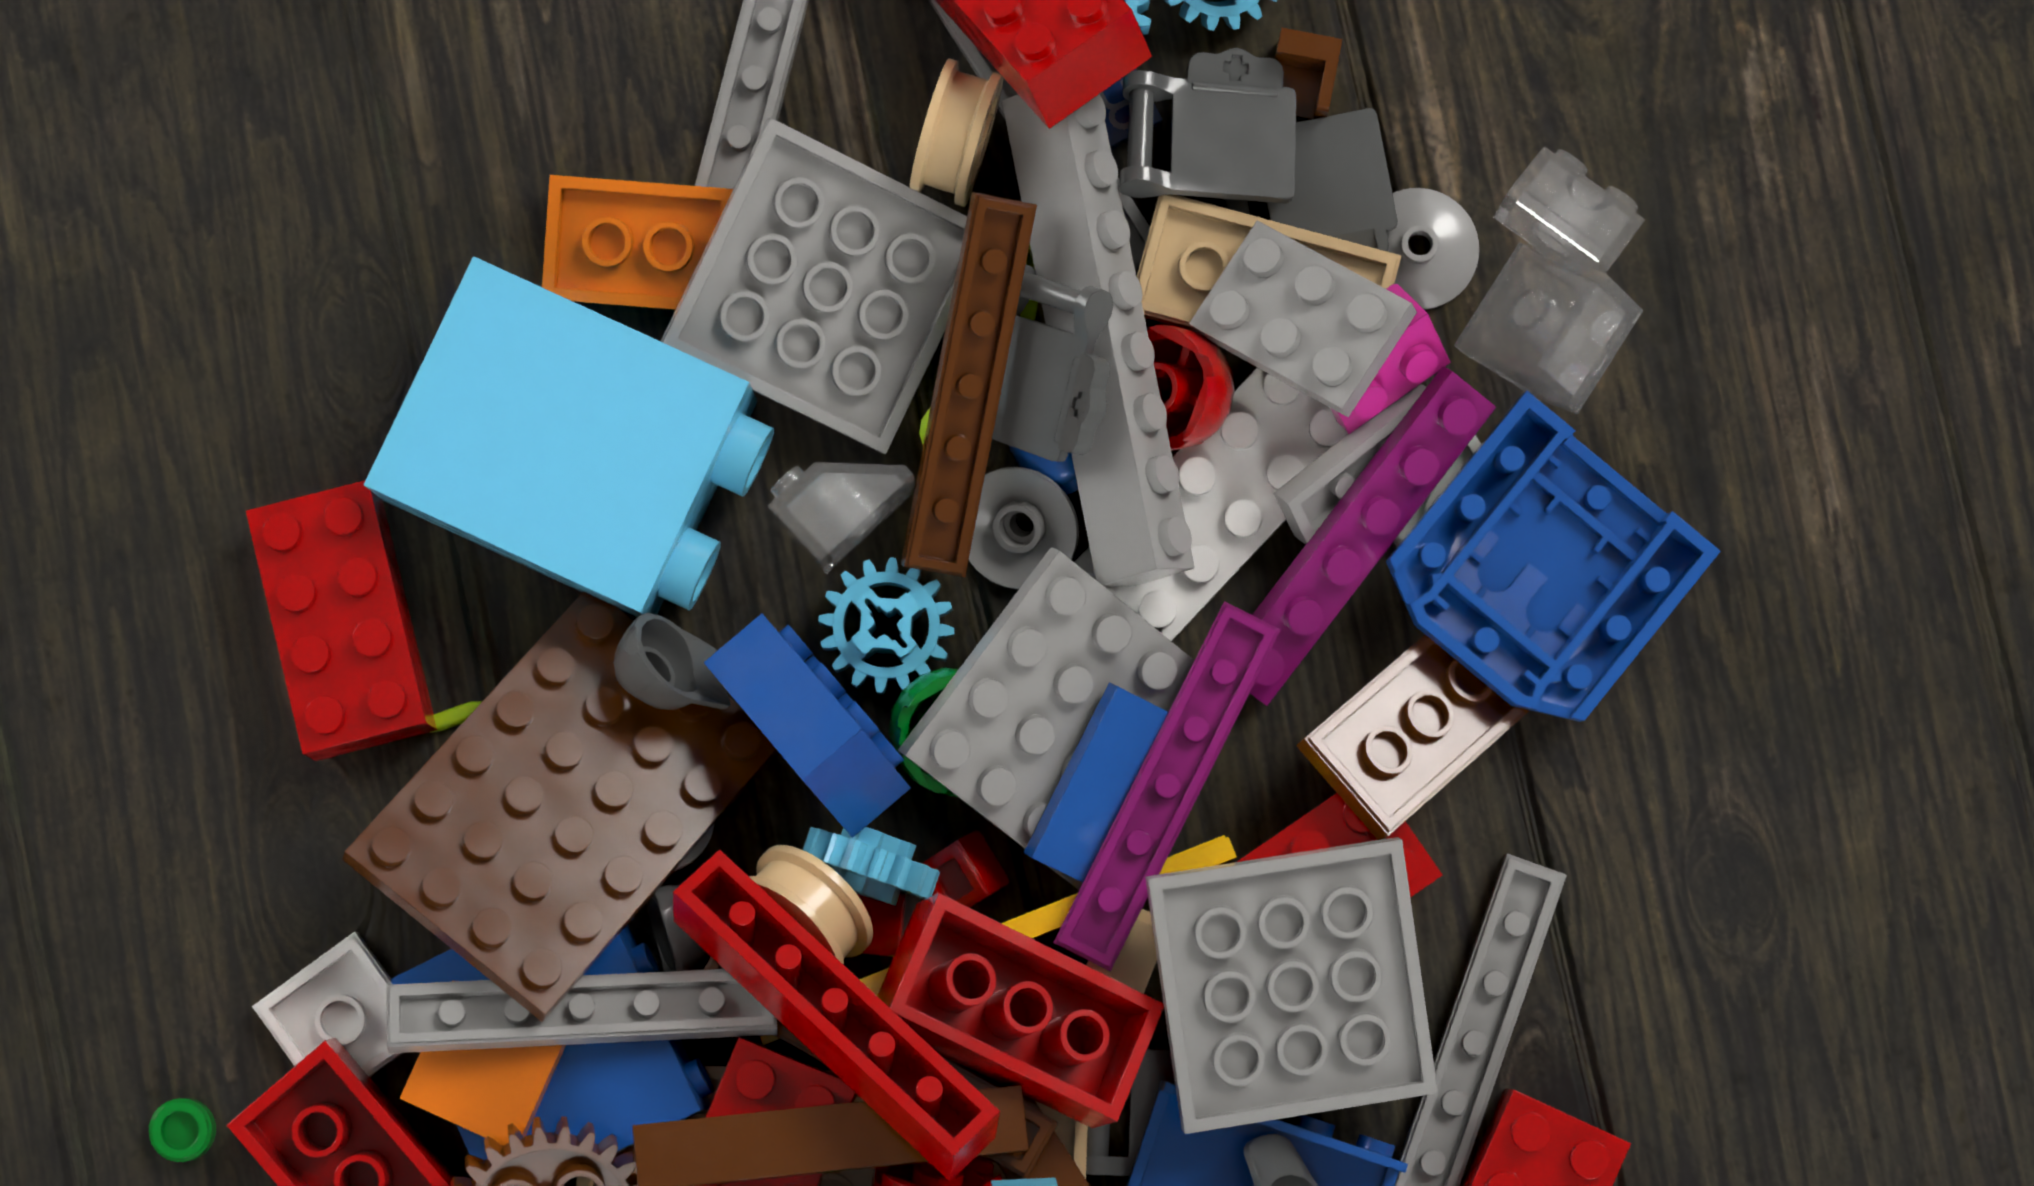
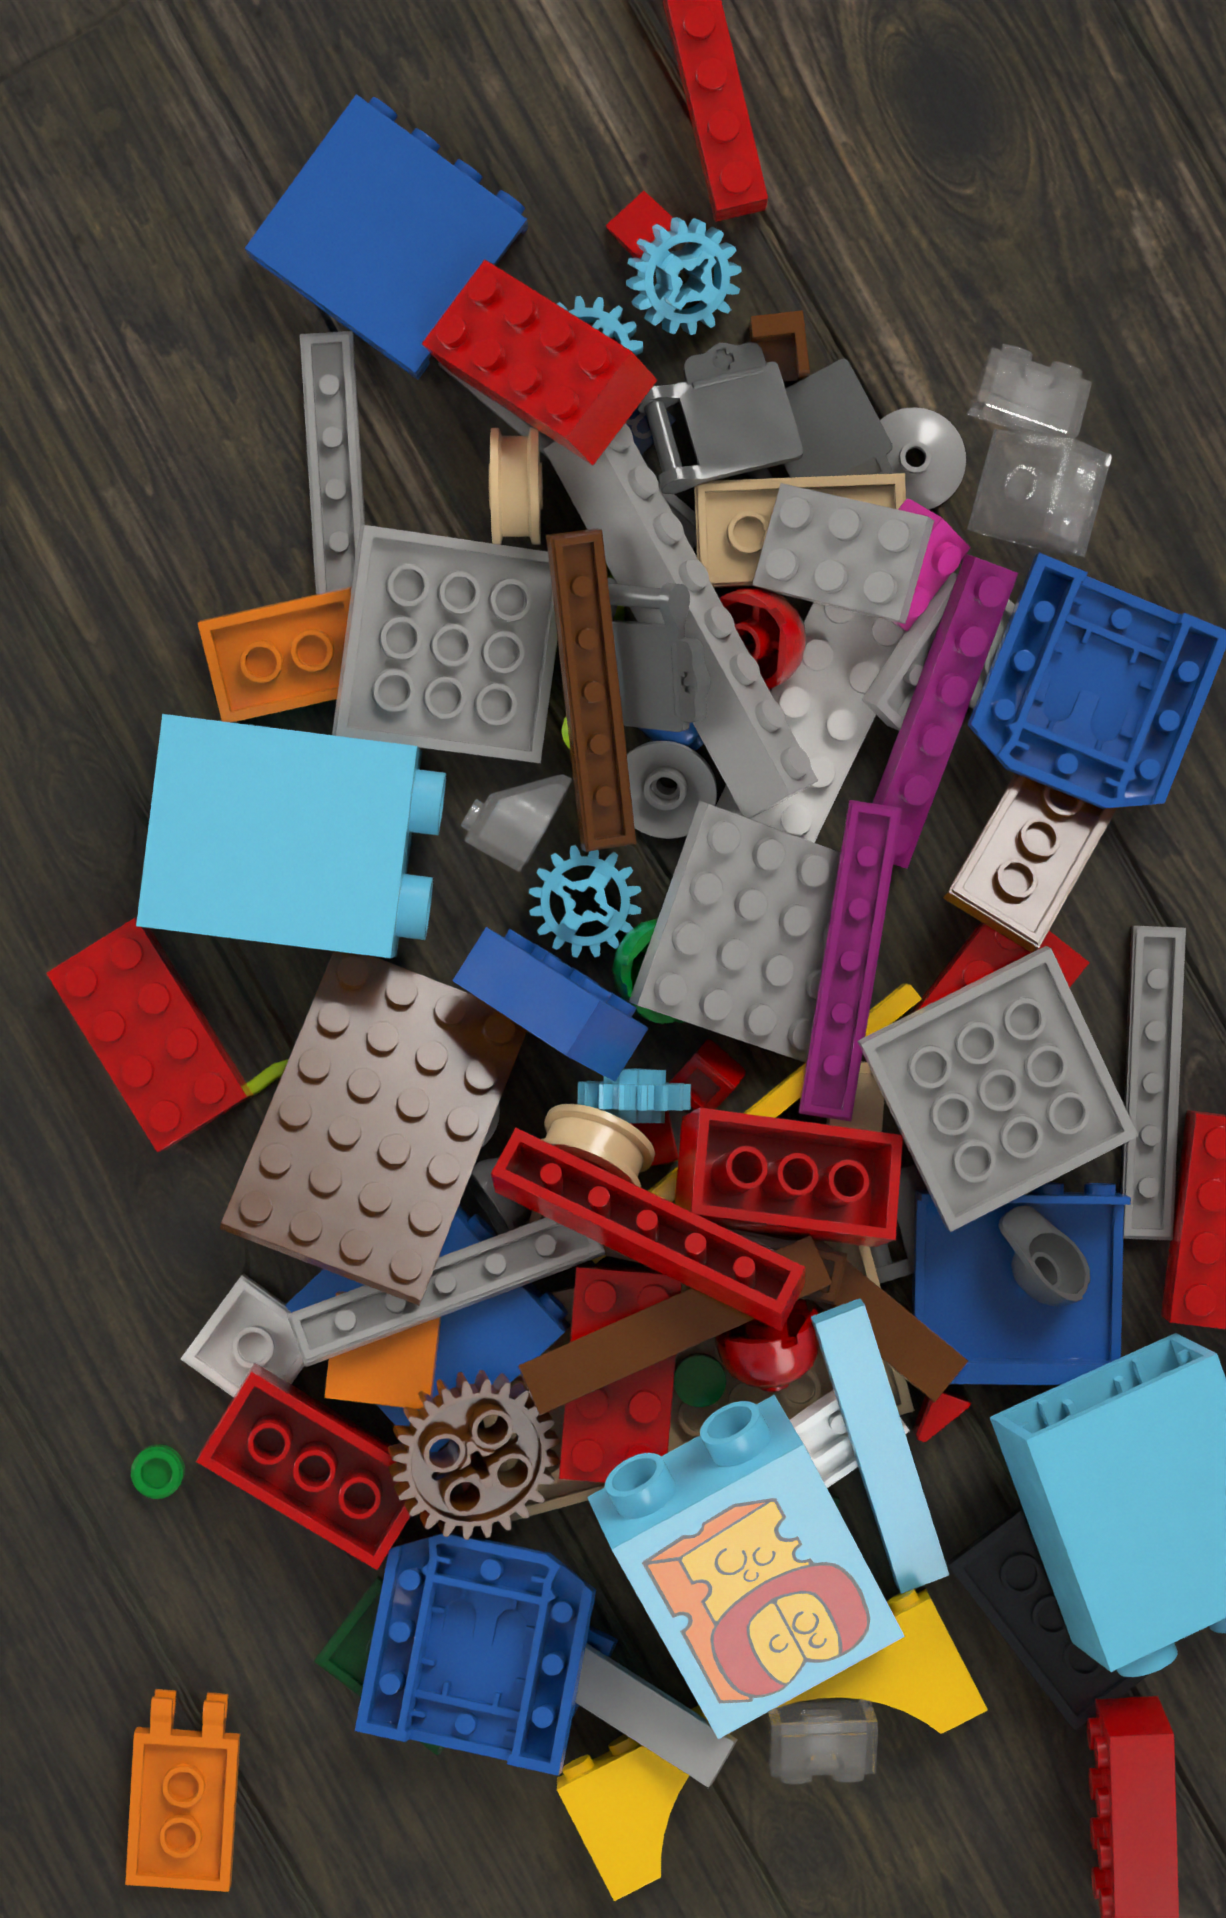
camera: 25 degrees left, 5 degrees up
dark grey cap [614,613,731,710] -> none
blue tile [1024,682,1169,883] -> none

